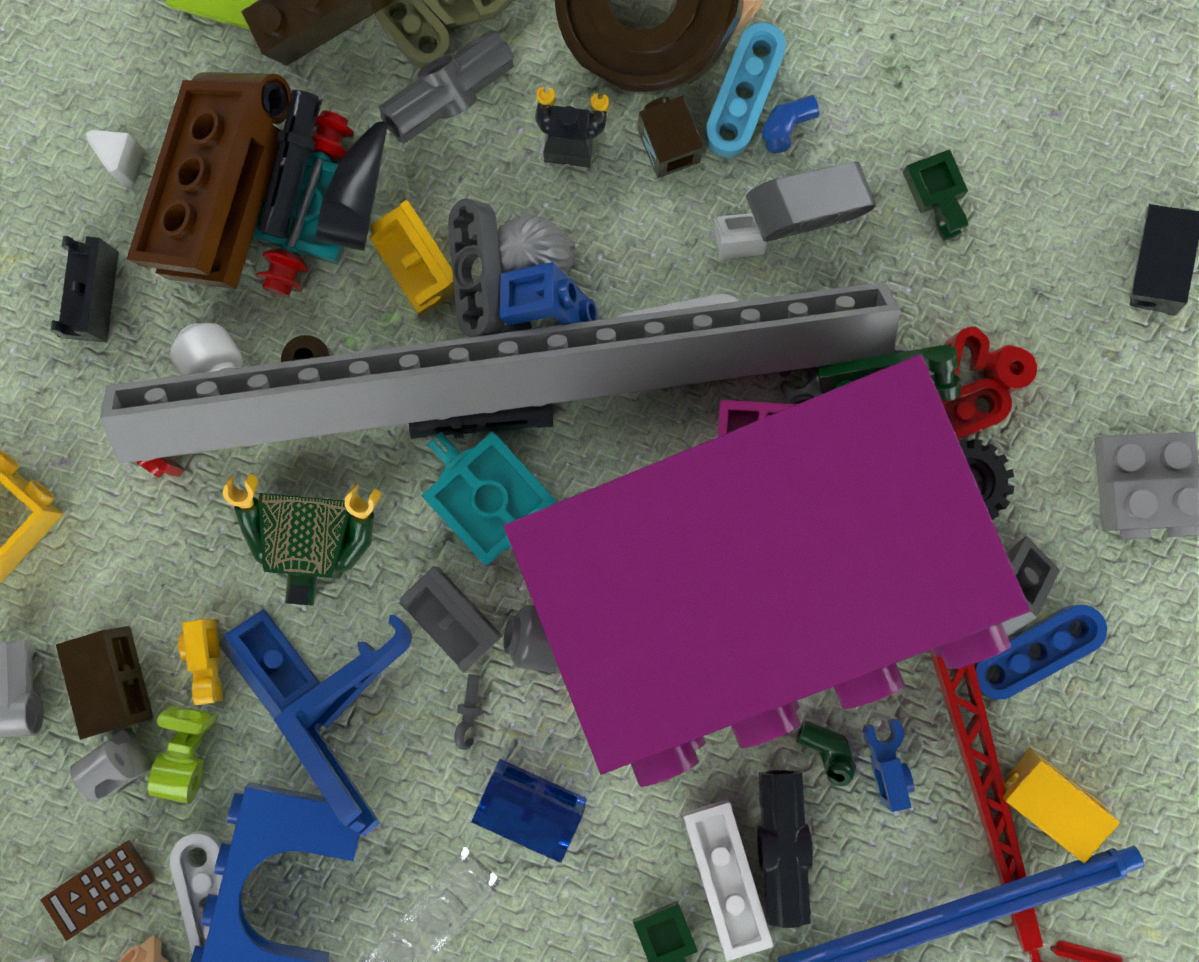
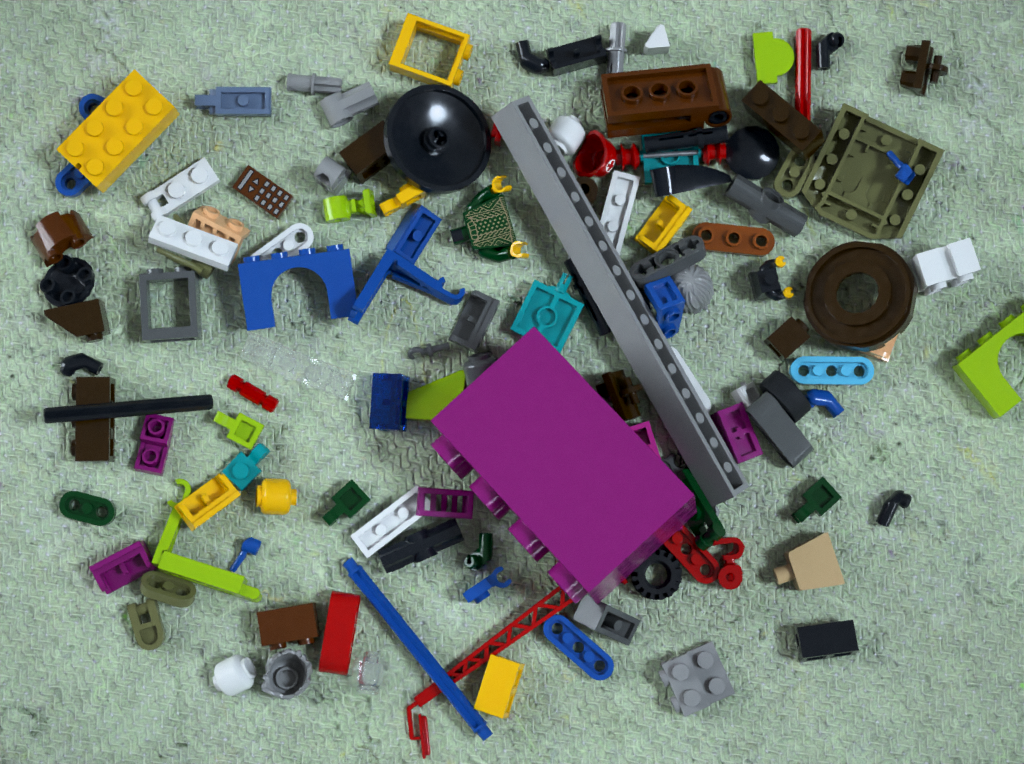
camera: 75 degrees right, 0 degrees up
none -> black dish [383,84,491,194]
none -> lime slope [406,370,465,421]
none -> magenta slope [416,487,474,519]
none -> black arm [515,40,550,75]
none -> red helmet [573,130,616,177]
none -> dark brown hips [595,370,643,421]
none -> white plate [600,170,640,256]
none -> light grey axle [606,22,627,74]
none -> dark orange plate [691,222,775,257]
none -> magenta hinge [710,402,763,464]
none -> black dish [725,126,780,181]
none -> black tyre [759,370,811,423]
none -> tan torso [773,532,845,591]
none -> black arm [876,490,911,527]

